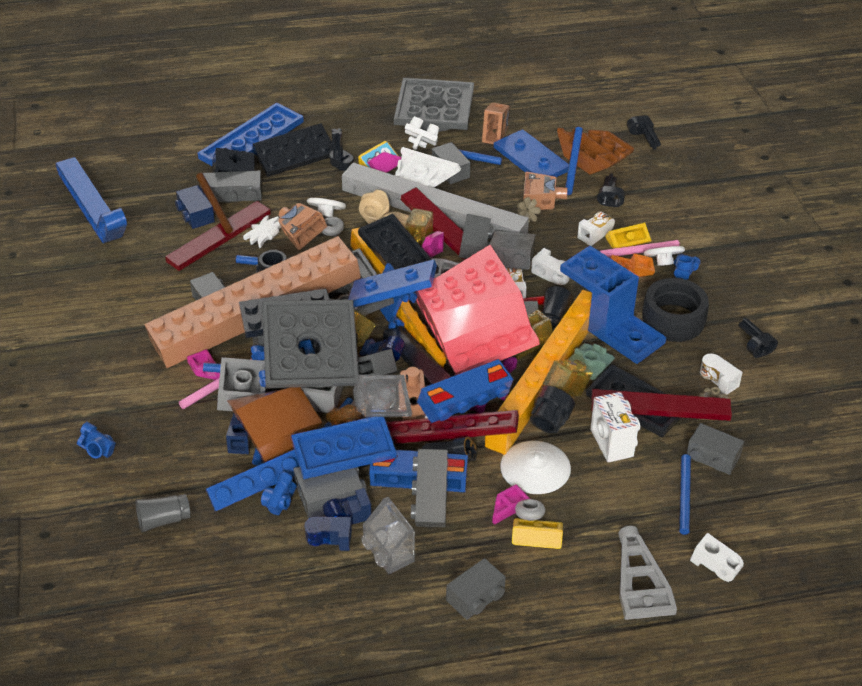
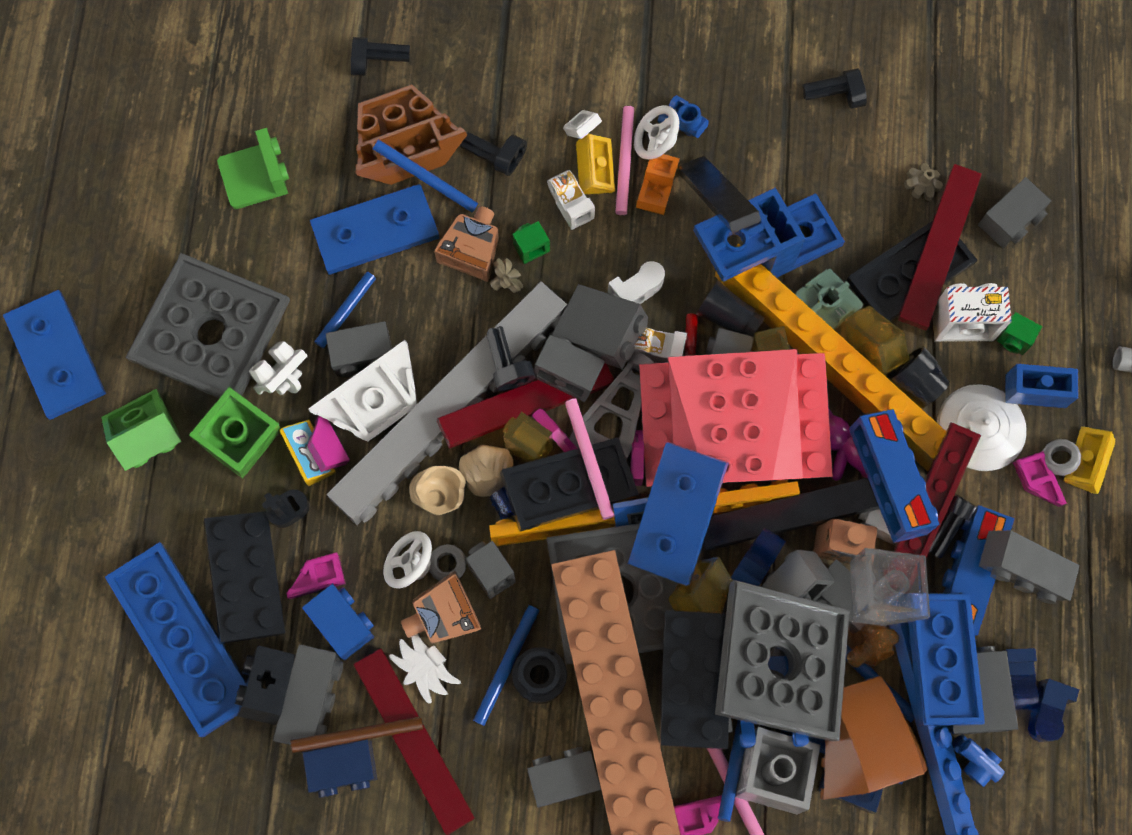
camera: 75 degrees left, 30 degrees up
clear slope [361,497,415,574] -> none
nougat torso [482,103,510,144] -> none
black tyre [642,278,709,342] -> none
blue bar [680,454,691,535] -> none
white leg [700,354,743,394] -> none
none -> blue plate [3,290,106,420]
none -> bright green slope [101,389,181,471]
none -> bright green slope [189,387,280,479]
none -> bright green bracket [217,128,289,209]
none -> dark pink tile [287,552,346,599]
none -> blue brick [302,583,375,661]
none -> dark grey brick [466,541,516,600]
none -> black piece [486,326,535,391]
none -> green plate [512,221,550,264]
none -> white tile [563,110,602,139]
none -> bright pink bar [565,399,615,520]
none -> black tile [678,156,761,233]
none -> green plate [996,312,1042,355]
none -> blue brick [1005,364,1078,408]

